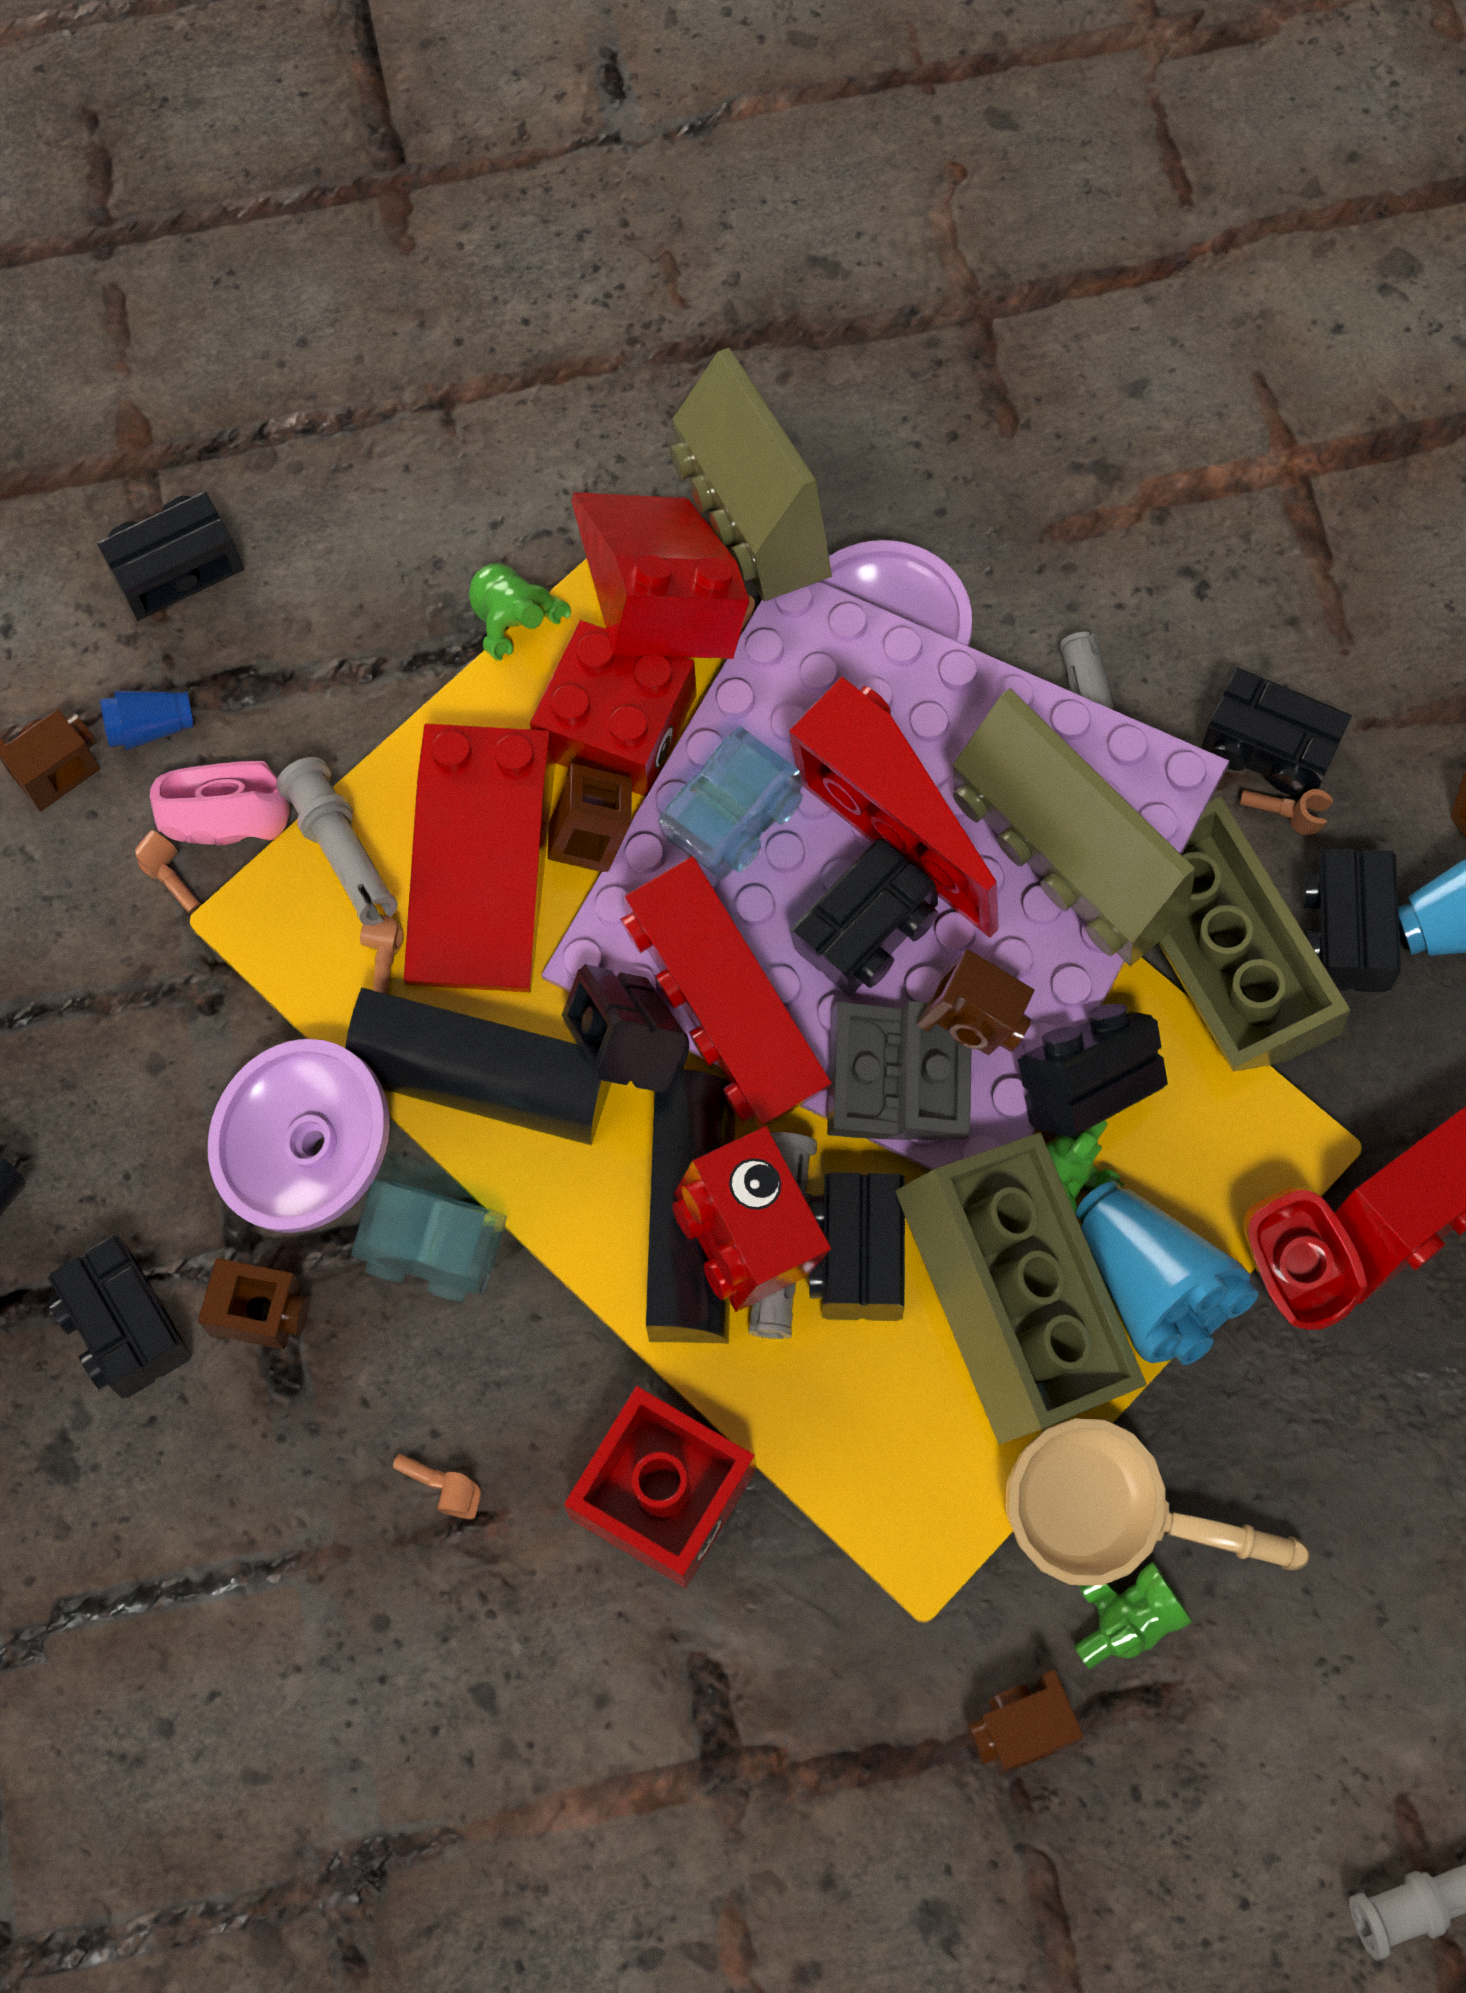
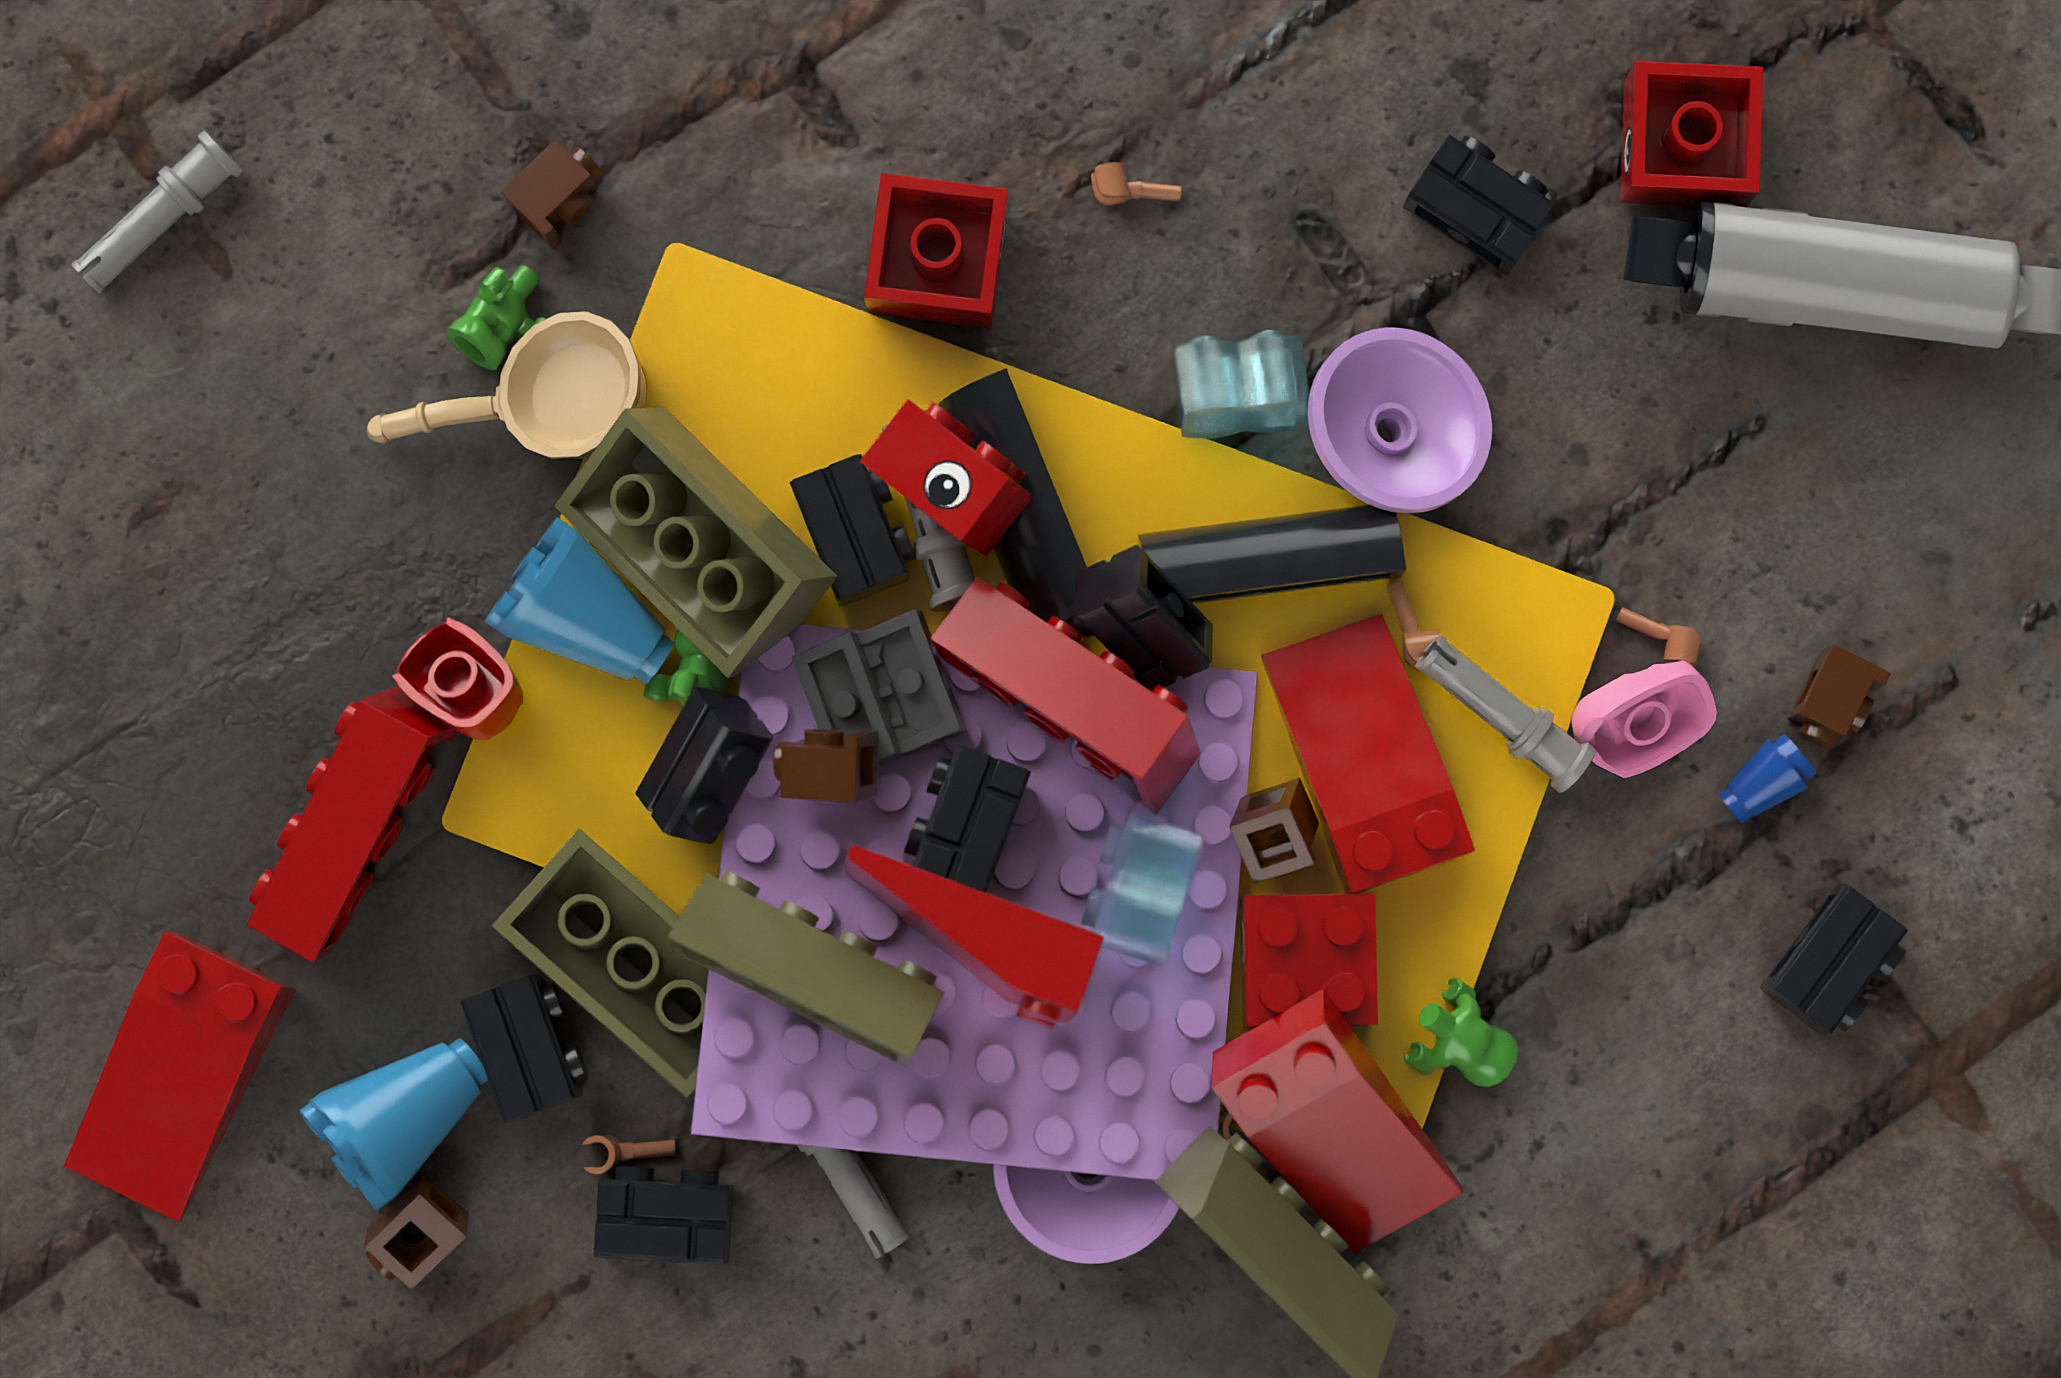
camera: 155 degrees right, 15 degrees up
reddish brown brick [198,1258,309,1350] -> none

